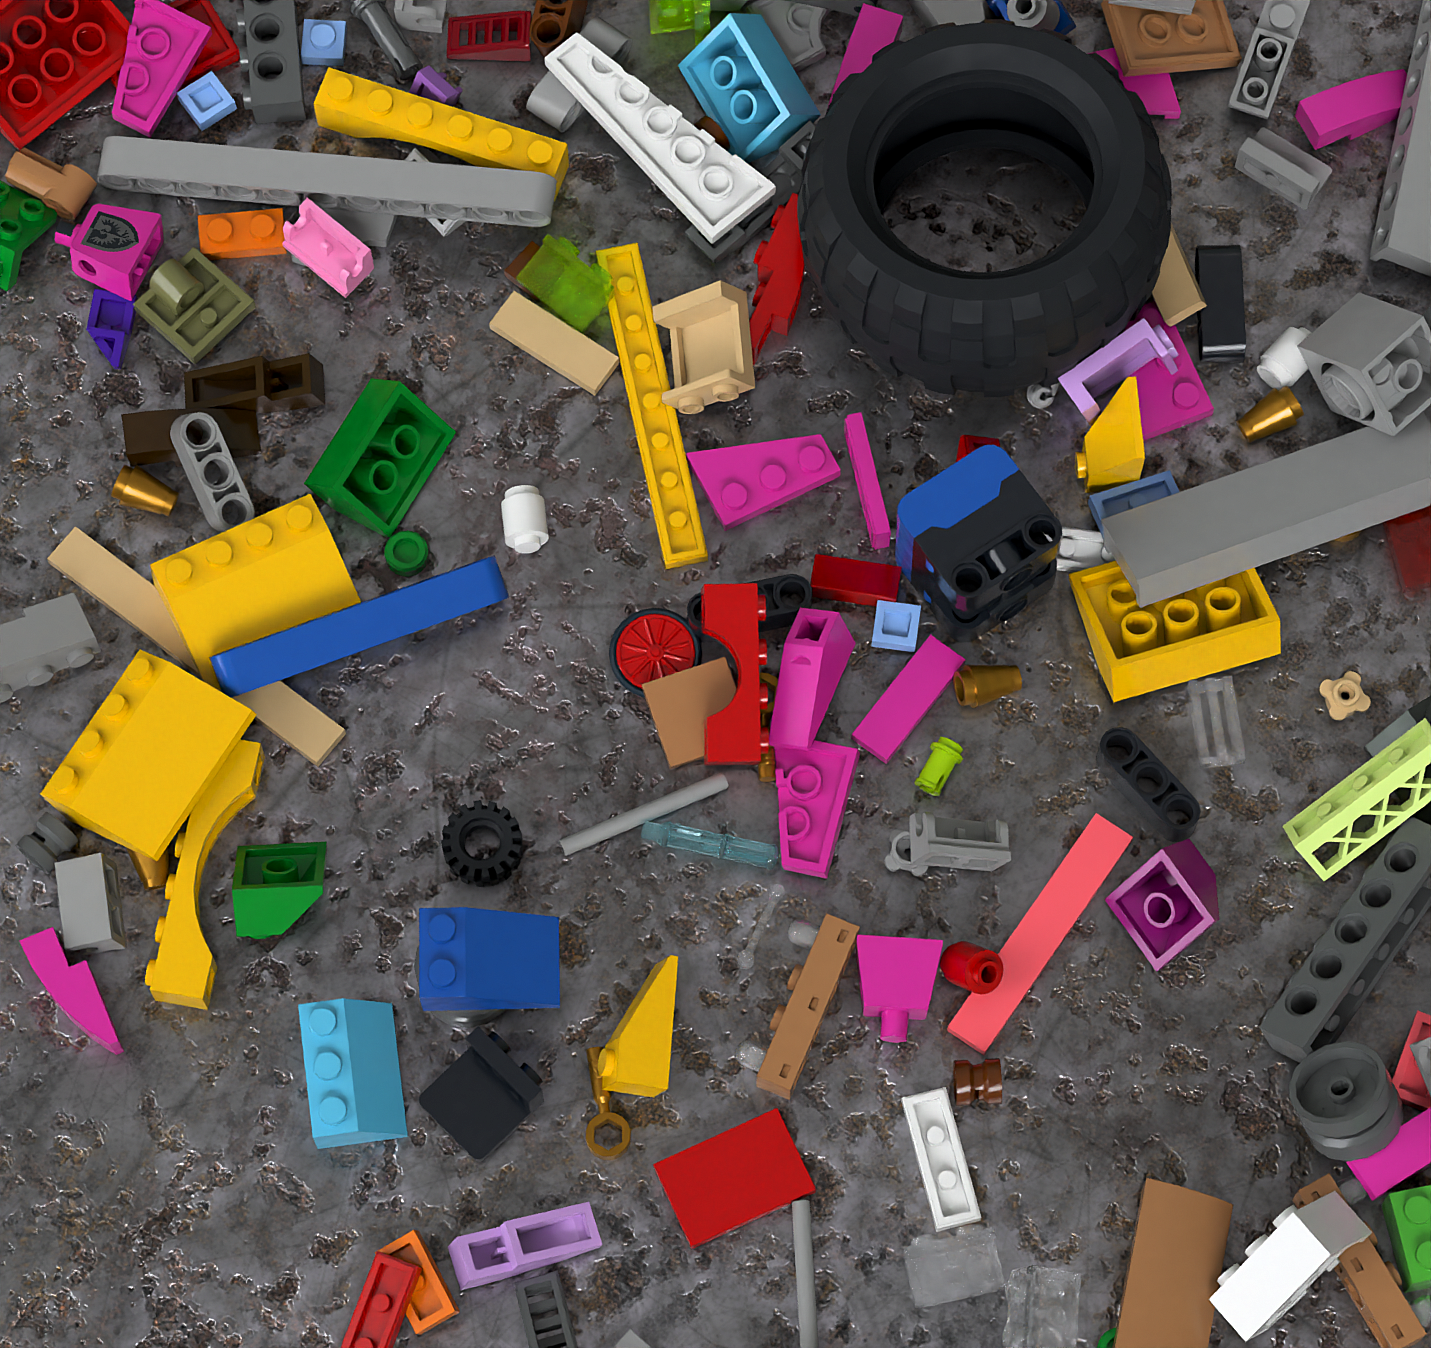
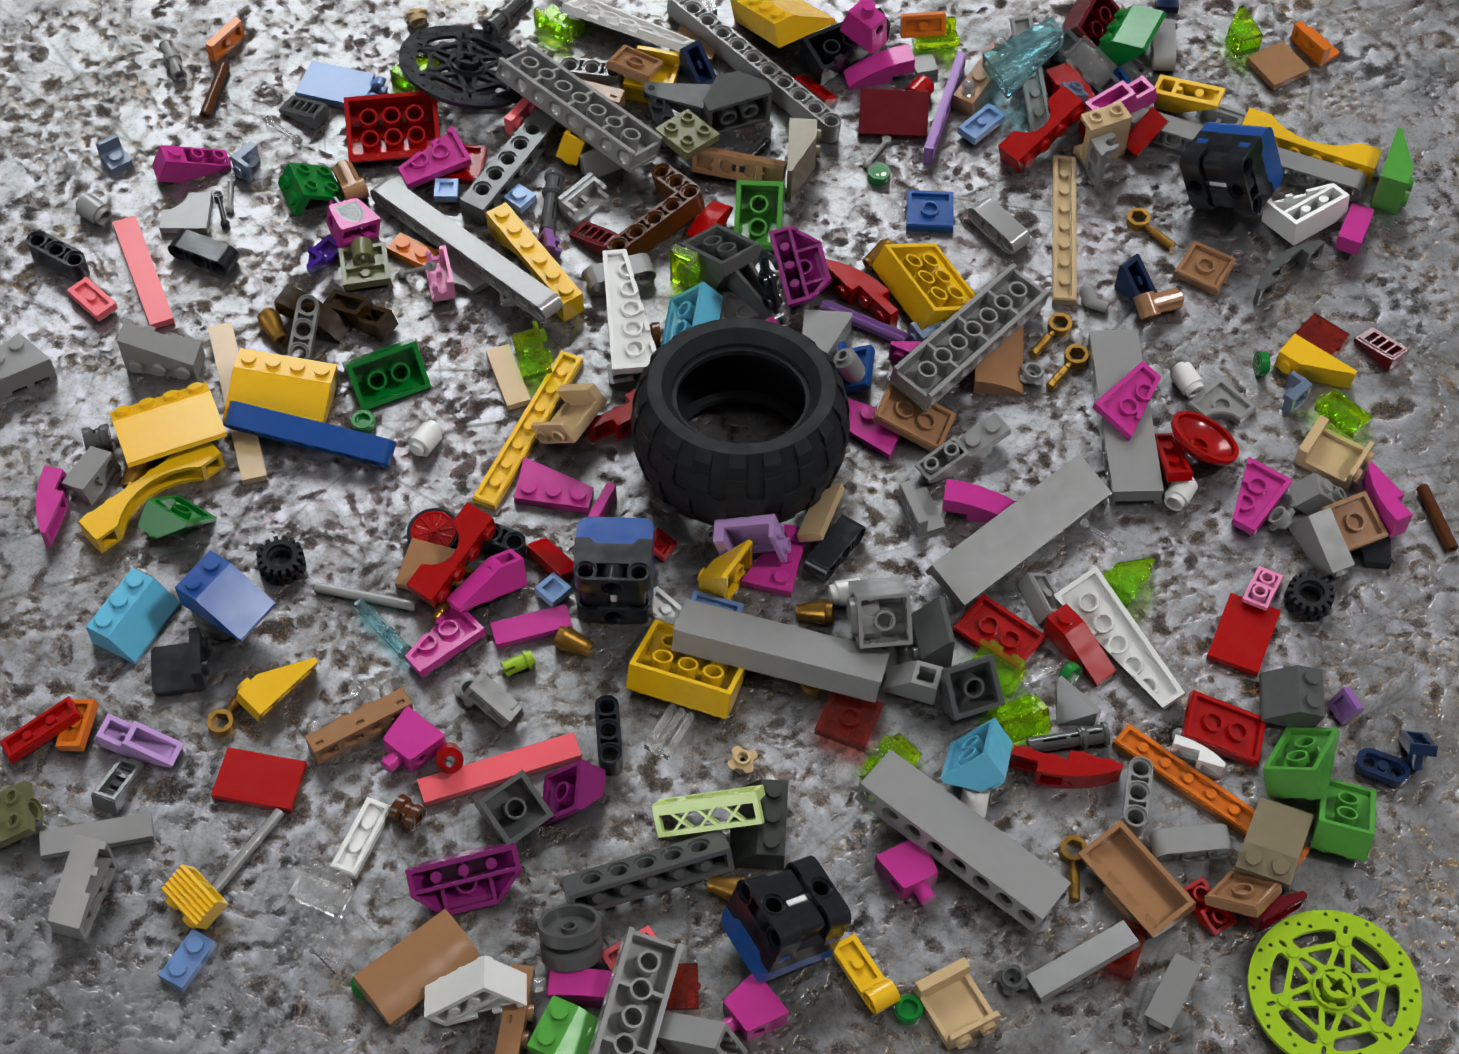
camera: 35 degrees right, 15 degrees down
none -> light grey hinge [398,261,436,279]
none -> magenta wedge [405,843,522,915]
none -> dark grey slope [474,770,554,844]

